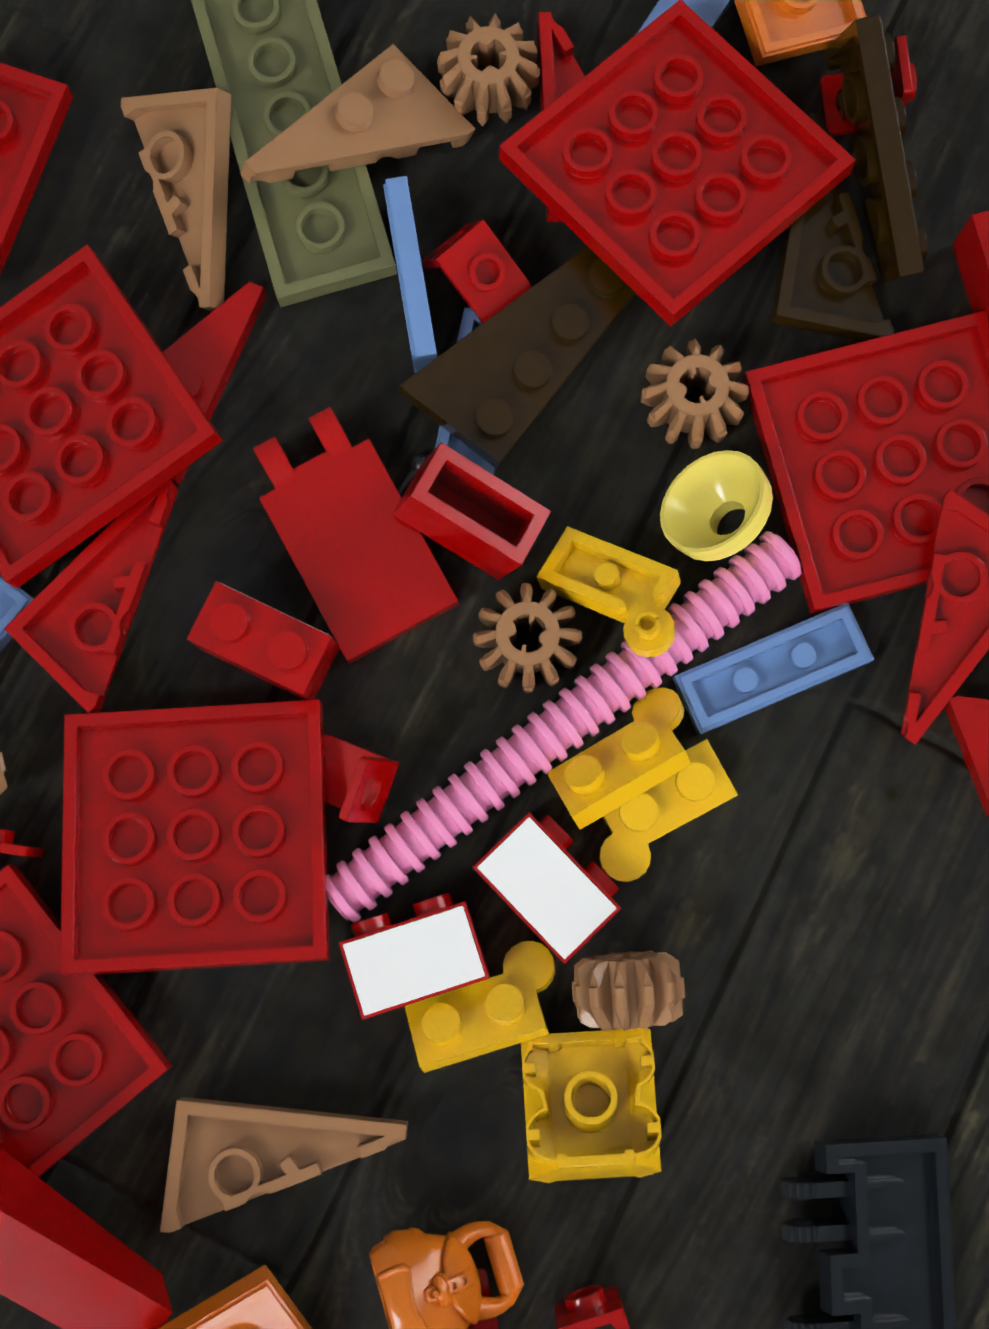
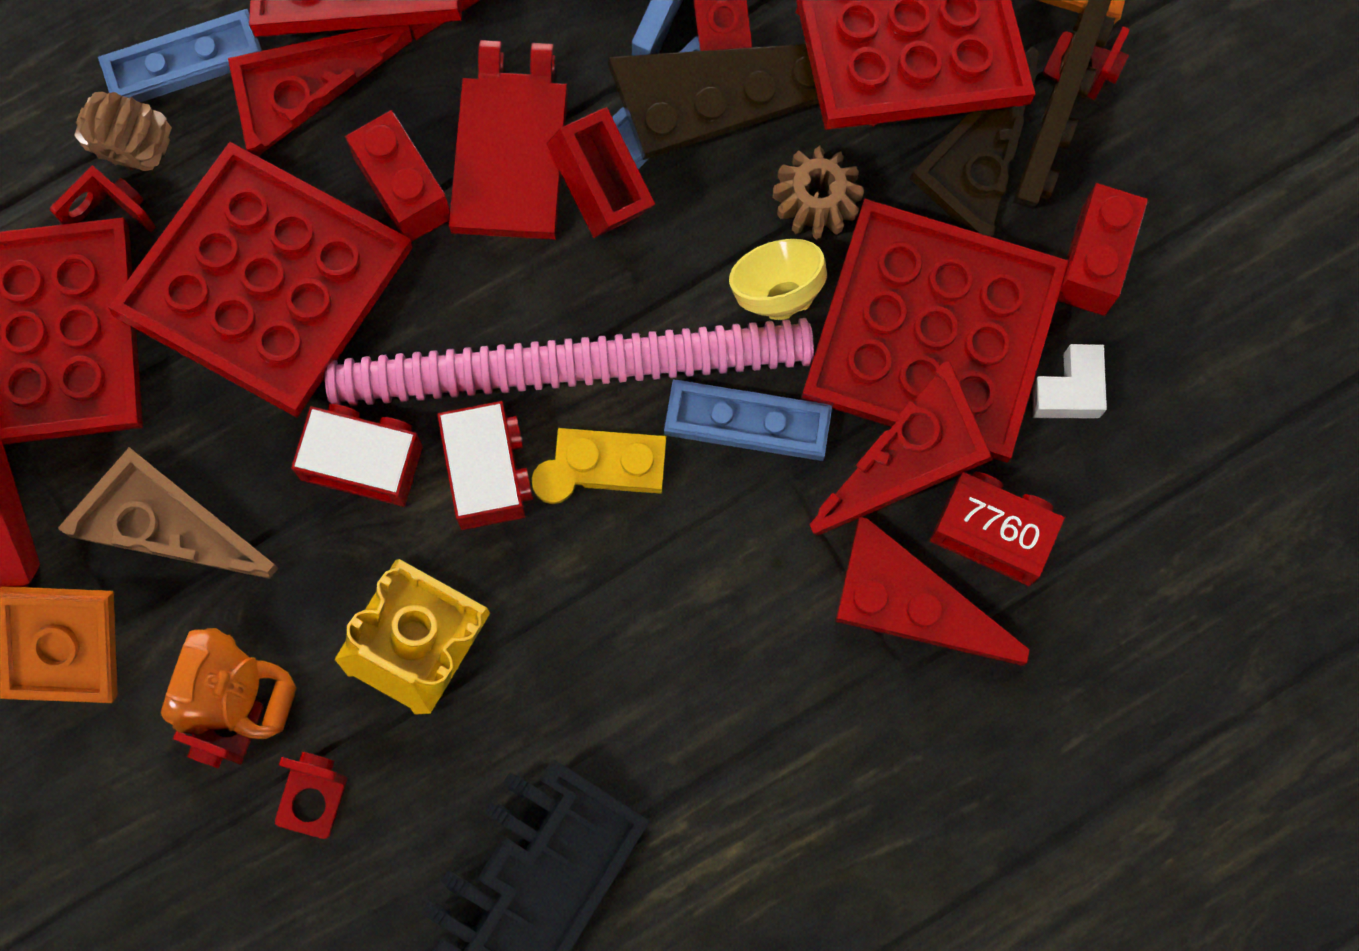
camera: 25 degrees right, 5 degrees down
red bracket [323,734,400,823] -> none
yellow hinge [404,941,556,1073] -> none
medium nougat gear [473,583,582,693] -> none
yellow hinge [536,526,681,657] -> none
yellow hinge [547,687,691,830] -> none
medium nougat gear [572,951,685,1031] -> none

